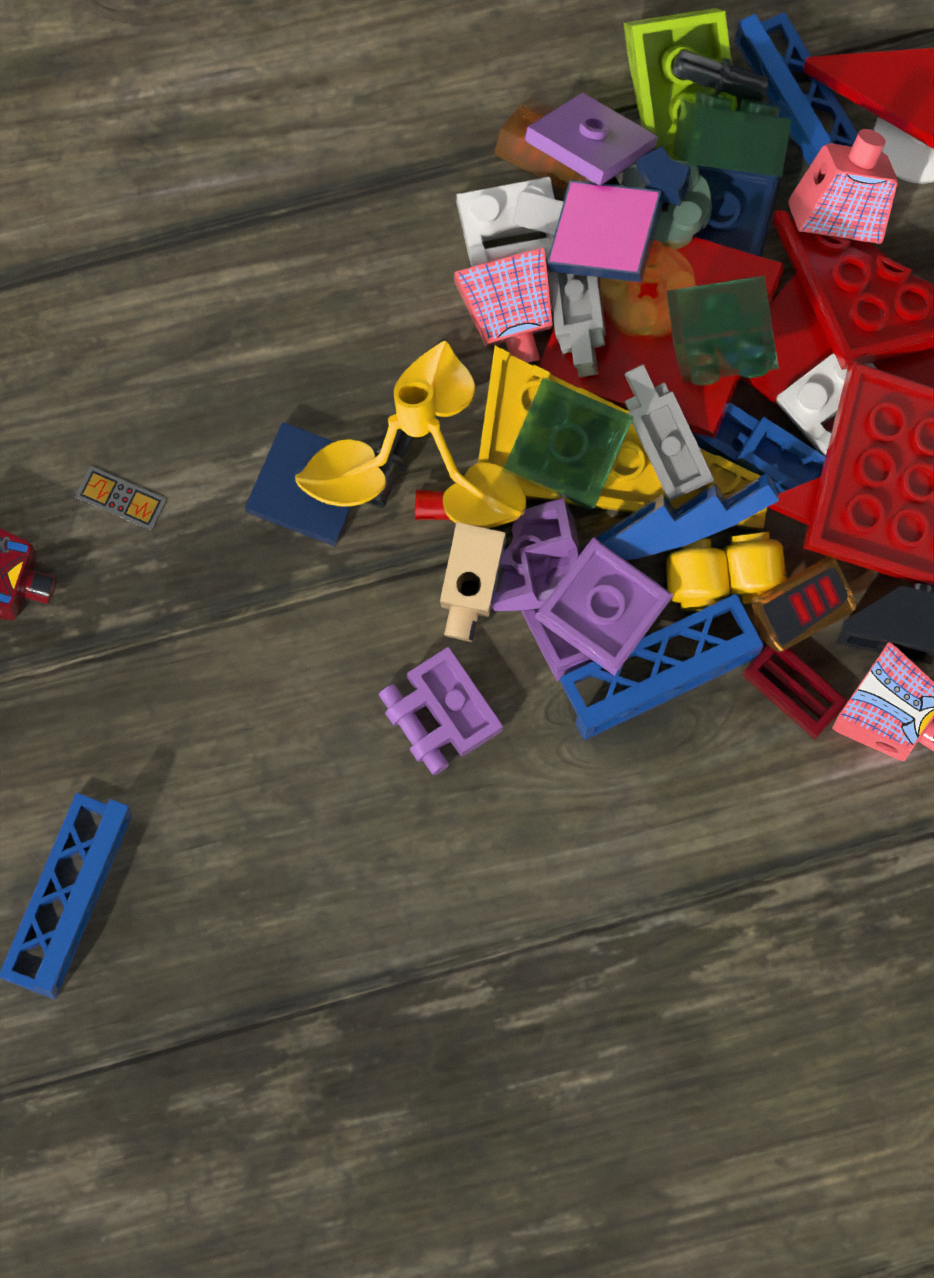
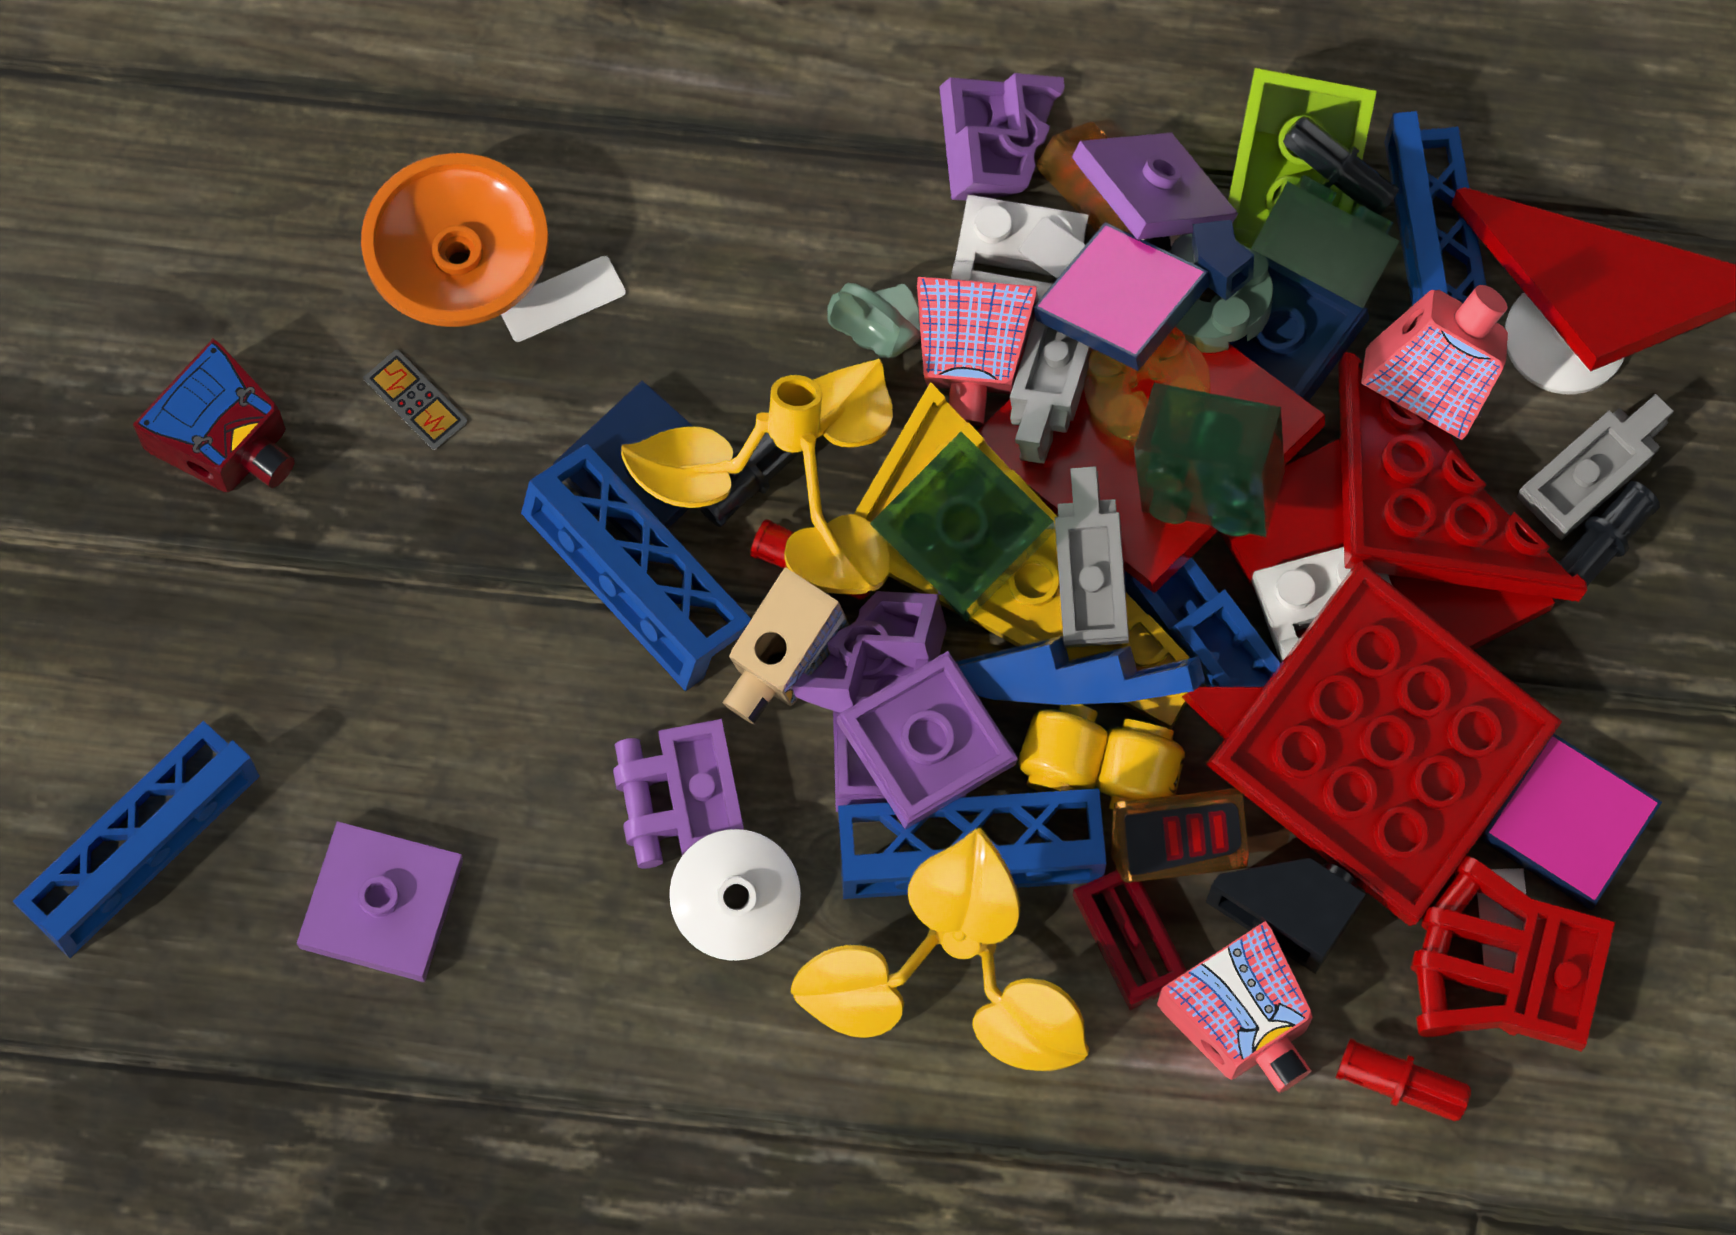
camera: 25 degrees right, 5 degrees down
none -> medium lavender plate [297,821,463,982]
none -> orange dish [361,153,548,327]
none -> white sticker [501,256,626,342]
none -> blue fence [521,444,751,691]
none -> white dish [670,829,801,960]
none -> yellow plant [791,828,1090,1071]
none -> sand green piece [827,283,921,358]
none -> medium lavender slope [939,73,1064,200]

